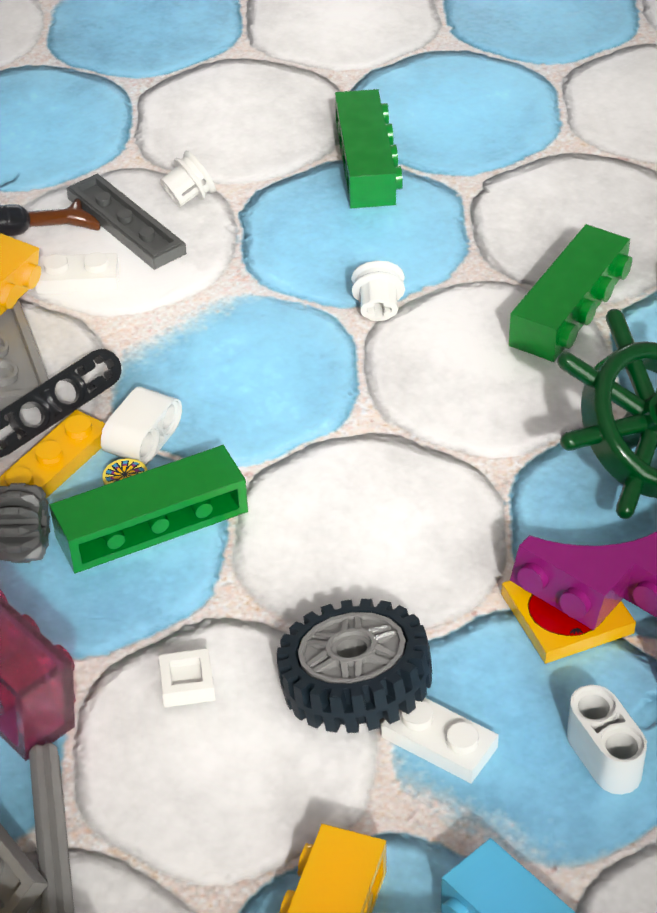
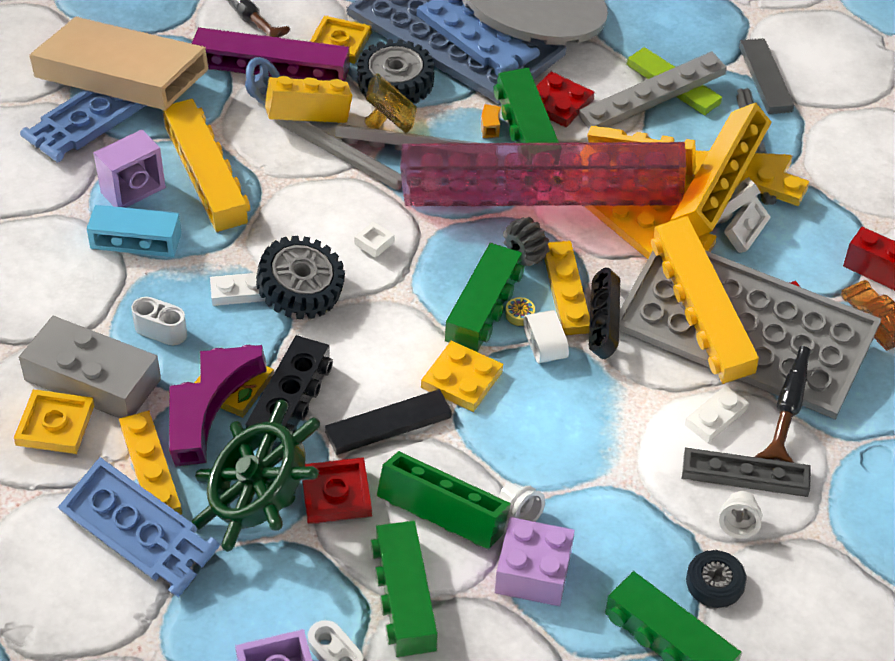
camera: 135 degrees right, 5 degrees up
none -> black brick [245,335,333,451]
none -> red plate [302,457,372,524]
none -> black tile [325,389,452,455]
none -> green brick [376,451,511,550]
none -> yellow plate [421,341,503,412]
none -> lavender brick [495,517,575,607]
none -> black bush [686,550,747,608]

